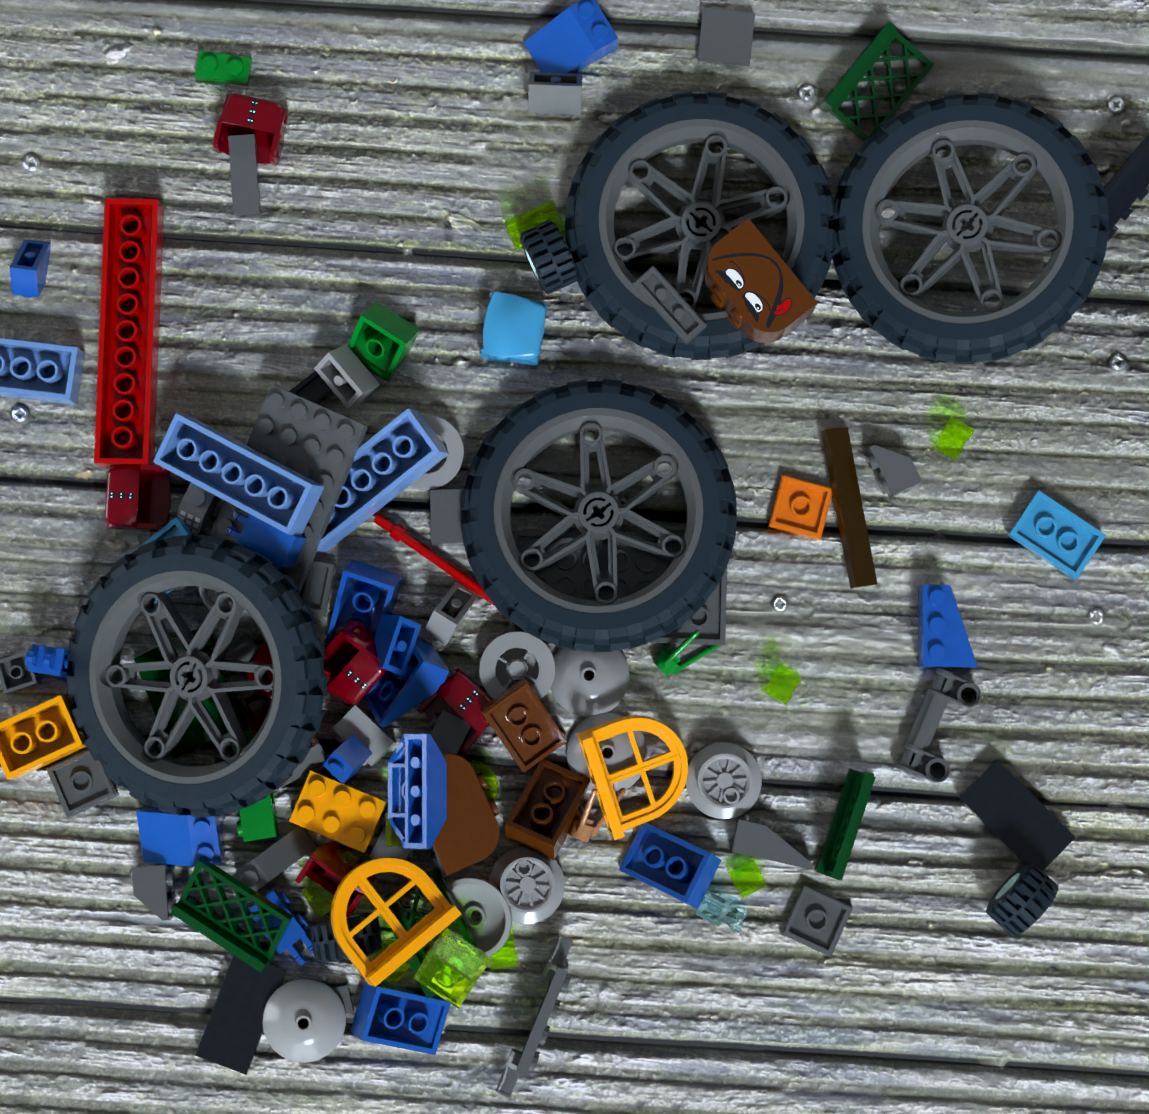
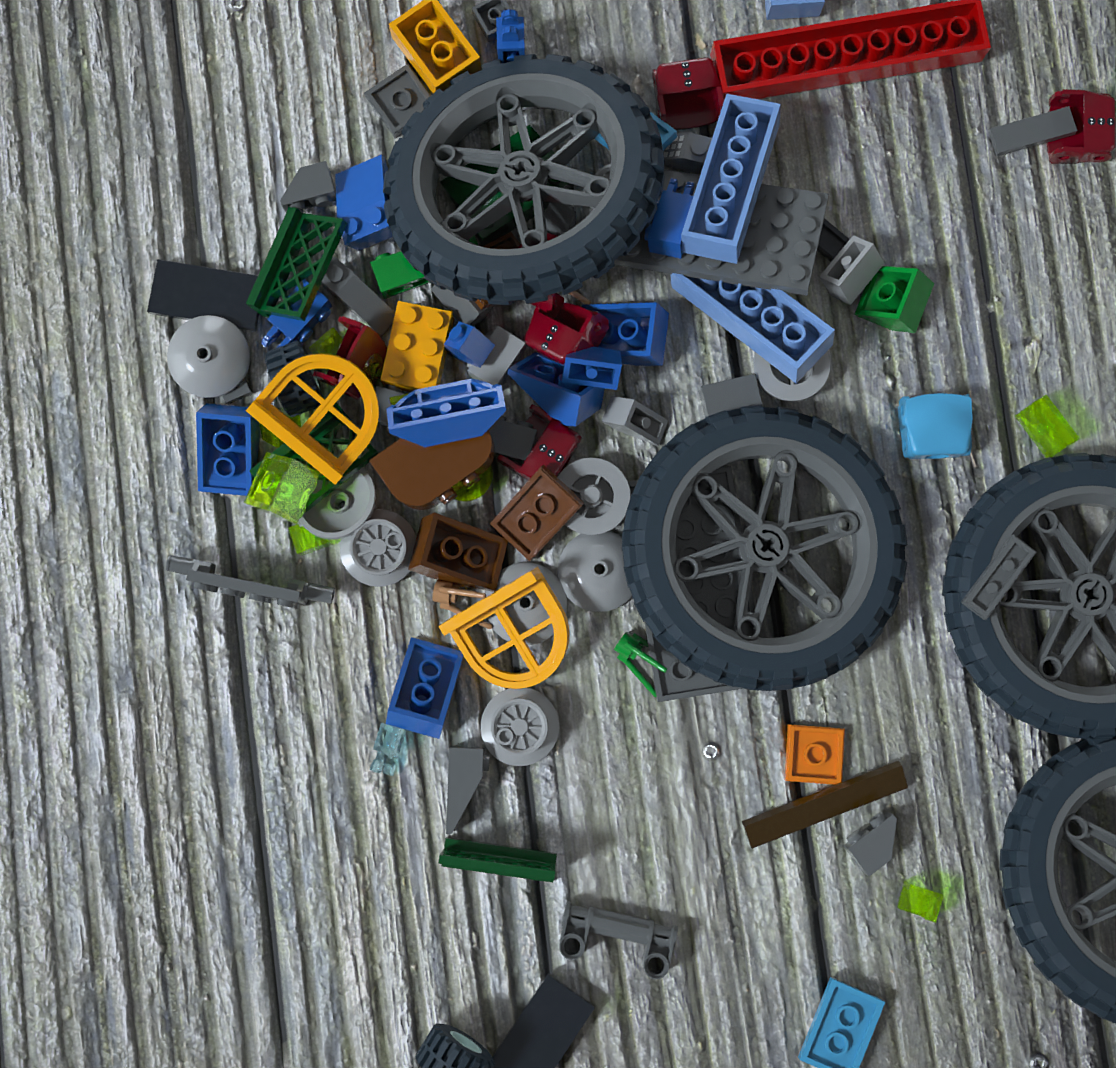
camera: 80 degrees right, 0 degrees up
dark grey tile [301,560,336,617] -> none
red bar [373,513,496,607] -> none
black wheel [520,220,578,294] -> none
reddish brown brick [704,218,817,343] -> none
clear neon green panel [728,859,767,898] -> none
clear neon green panel [761,663,801,706] -> none
dark grey tile [780,884,853,957] -> none
blue wedge [918,585,978,668] -> none

